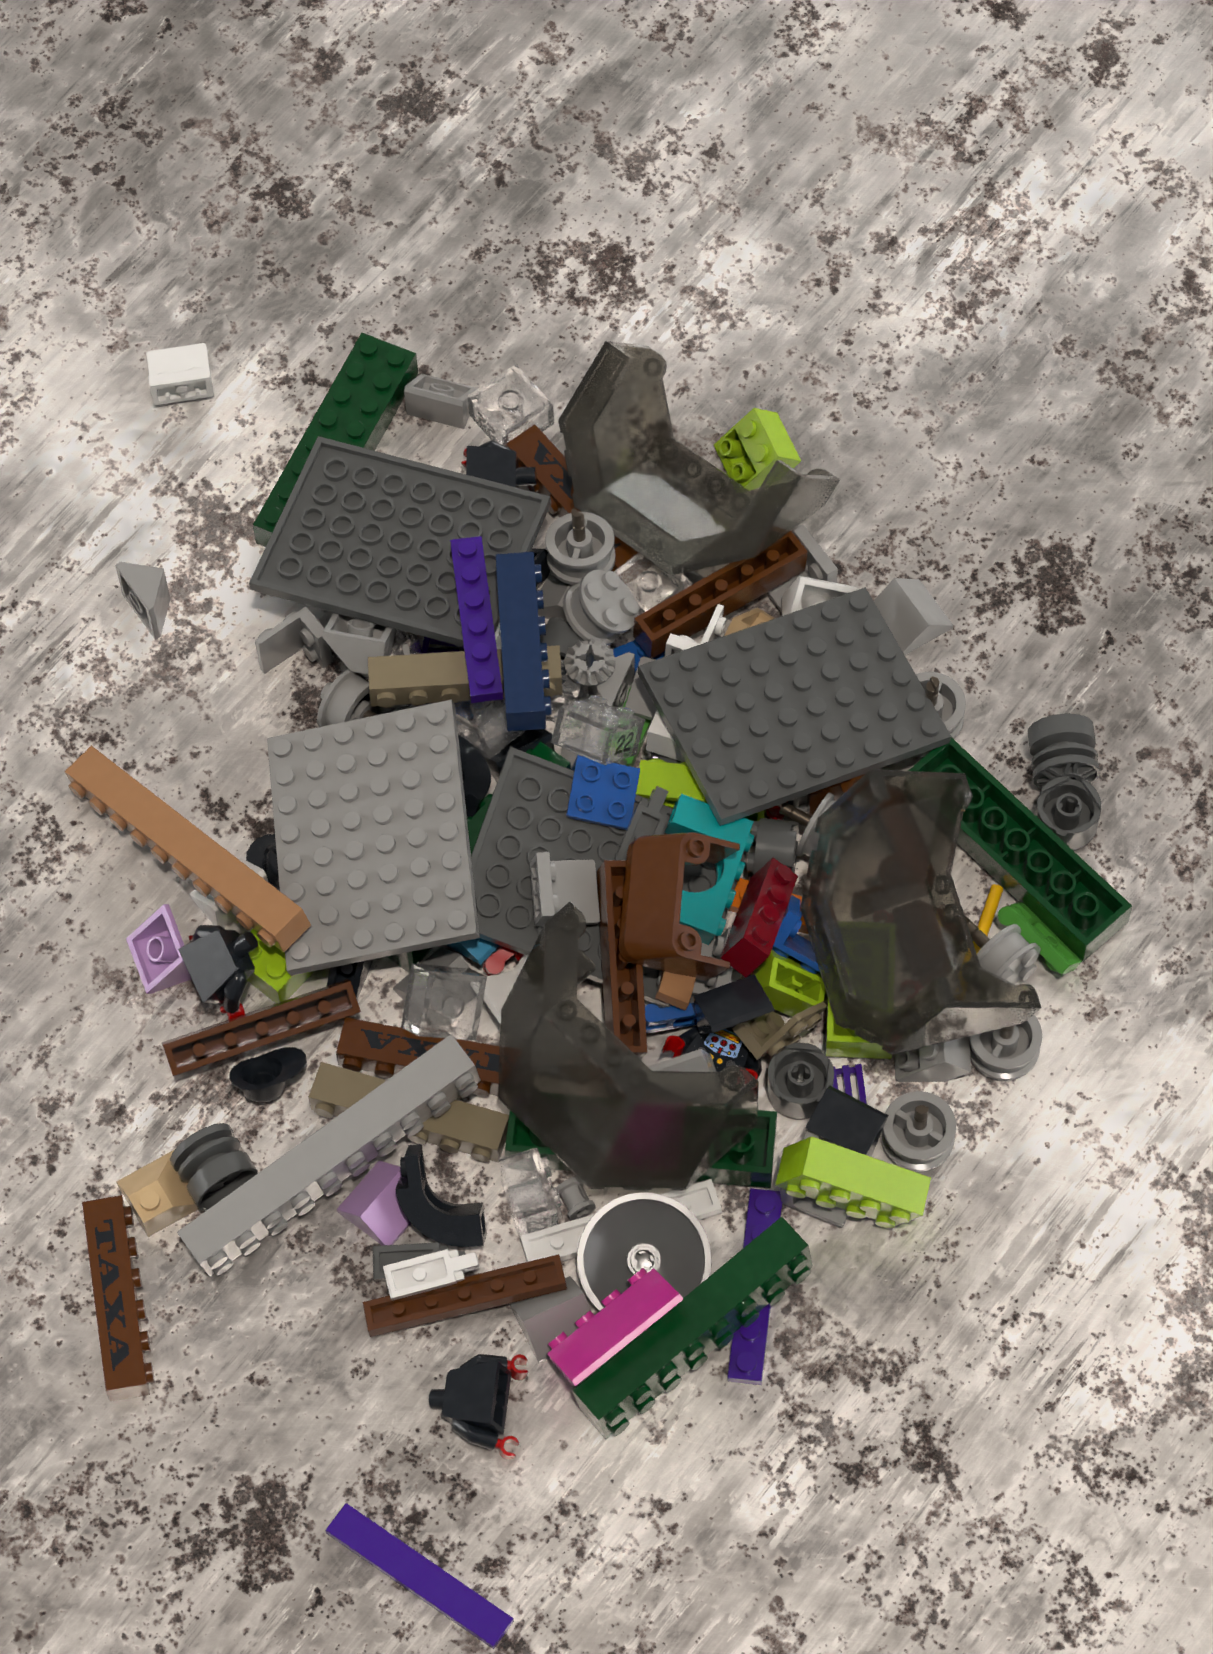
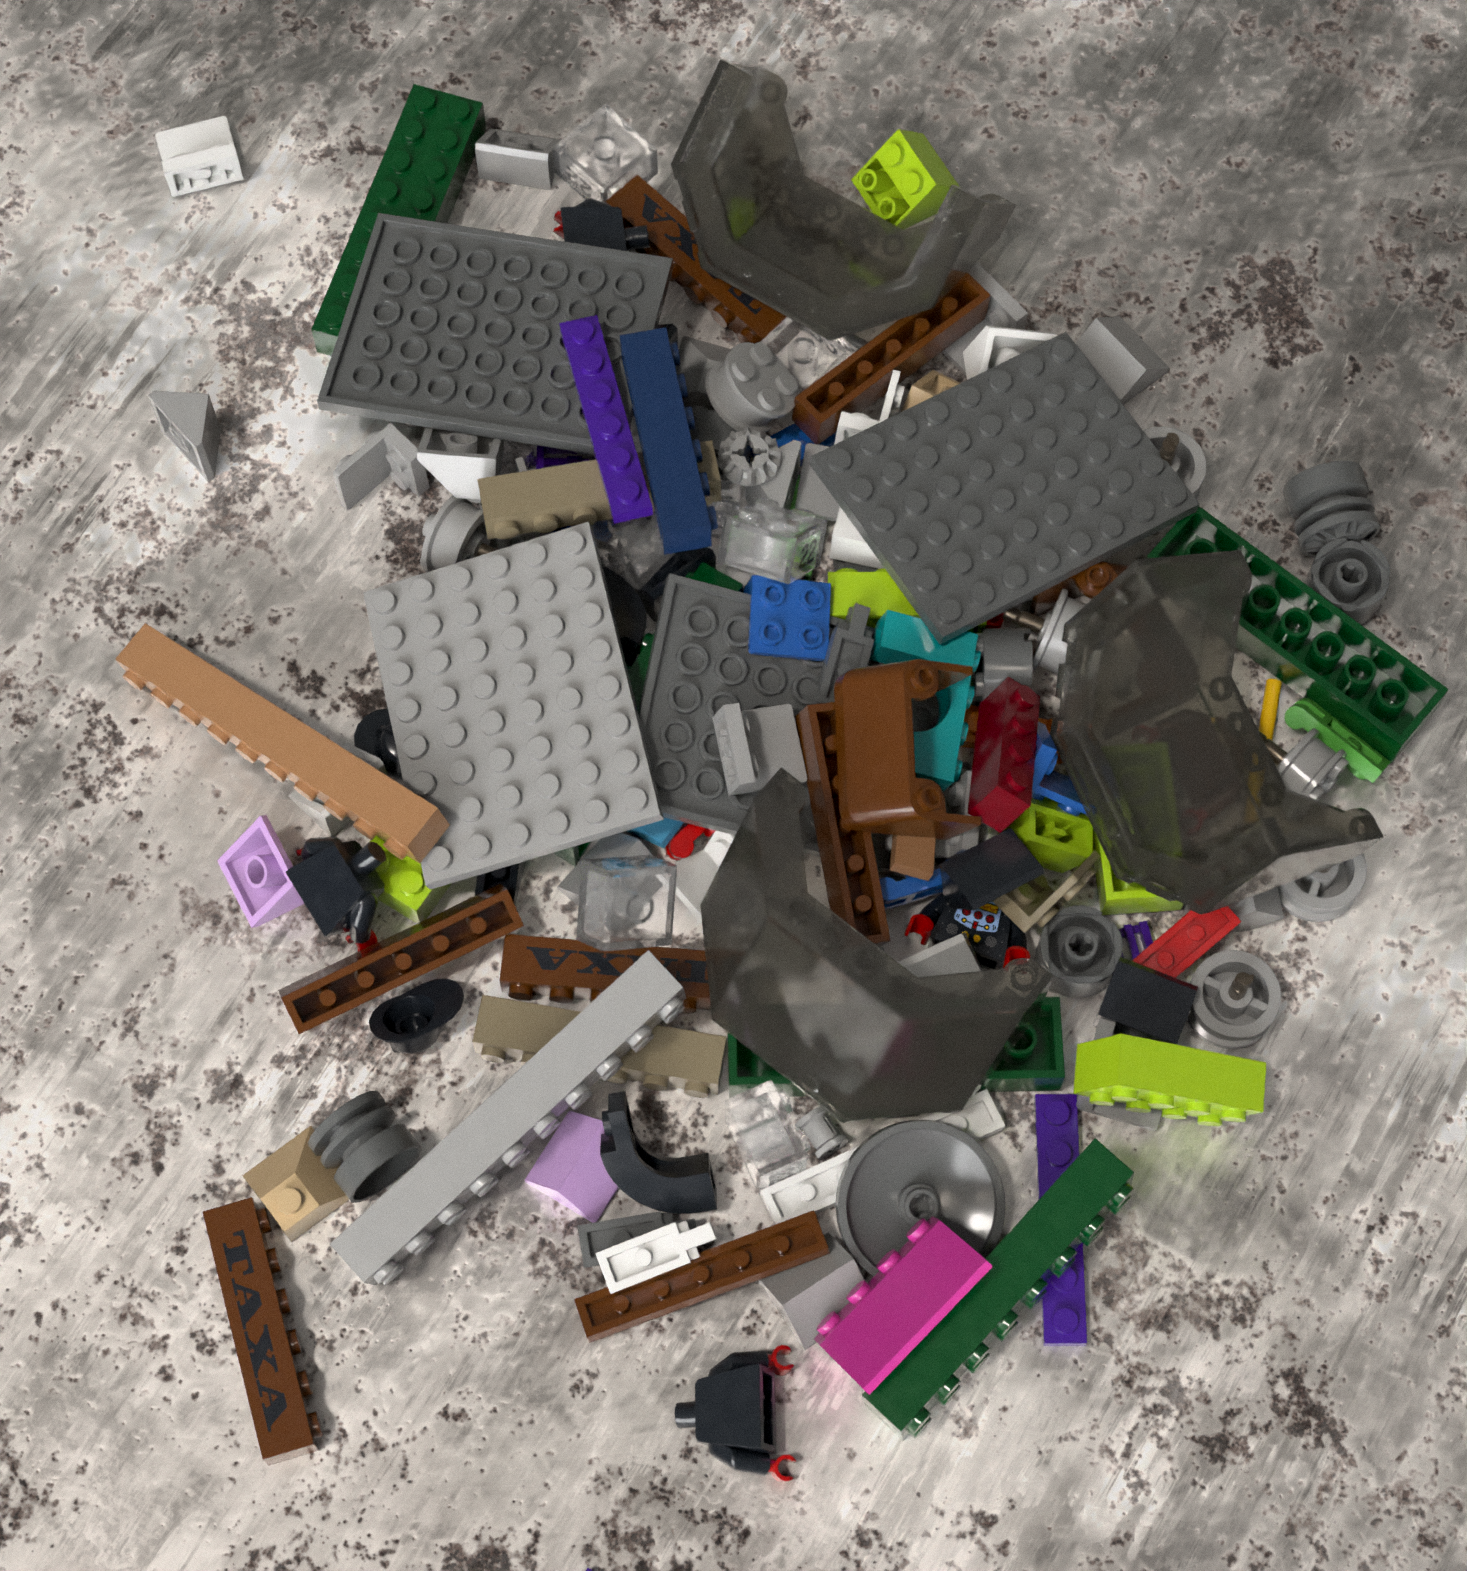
camera: 10 degrees left, 5 degrees up
light grey wheel [545,508,615,585] -> none
none -> red plate [1132,891,1242,978]

